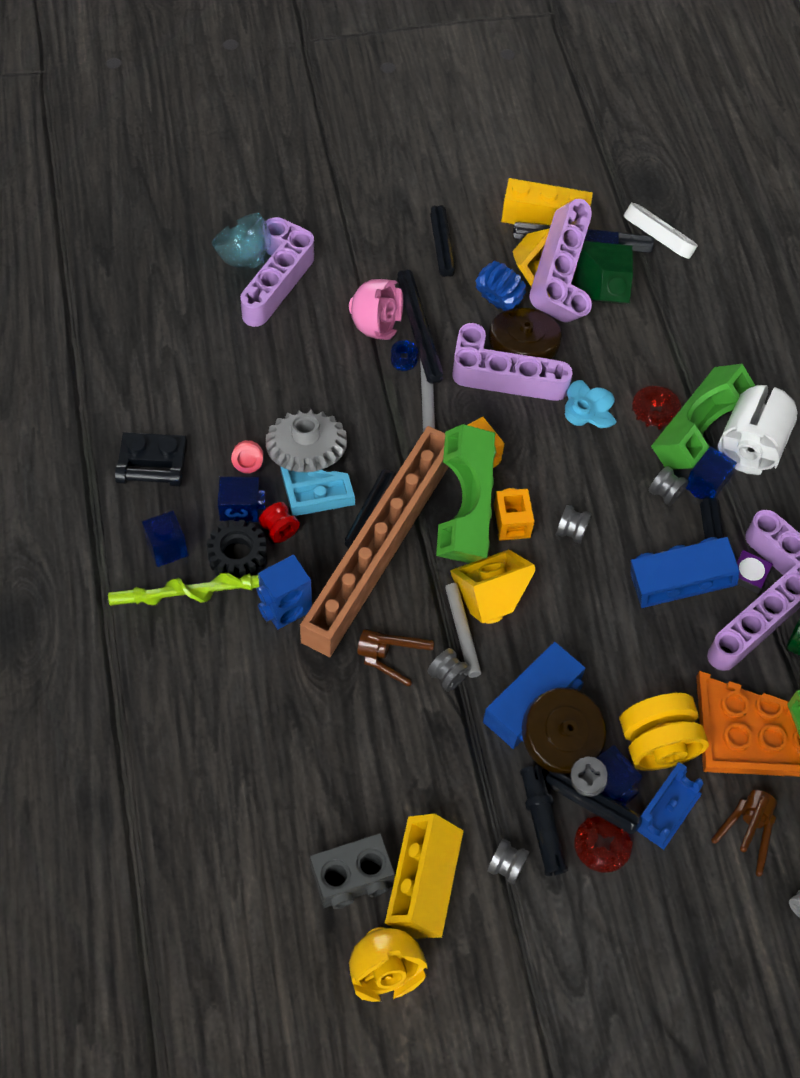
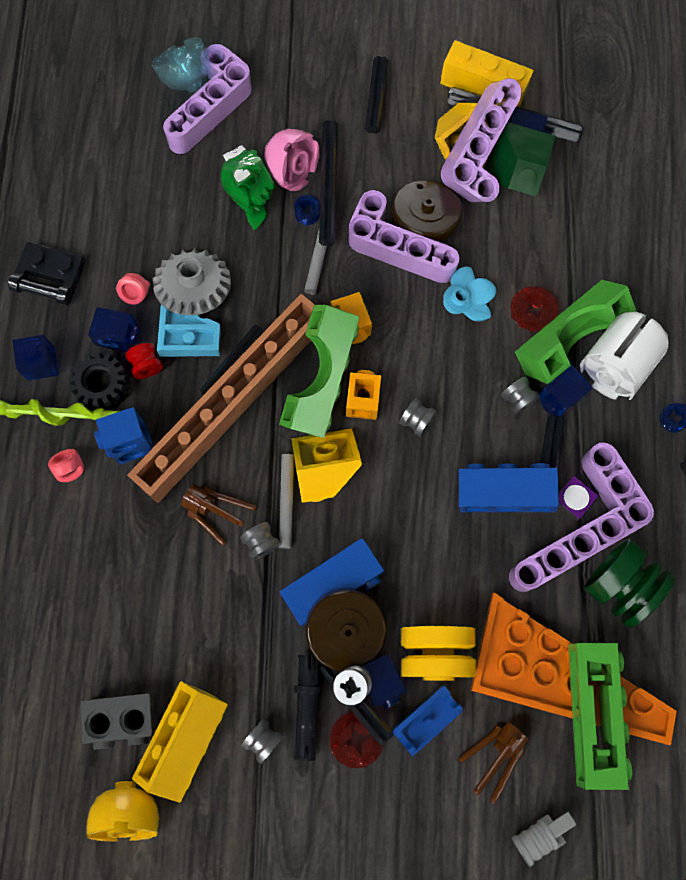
camera: 15 degrees right, 15 degrees up
blue gear [475,261,526,311] -> none
white beam [623,202,698,259] -> none
none -> coral tile [48,449,85,483]
none -> green piece [220,145,275,231]

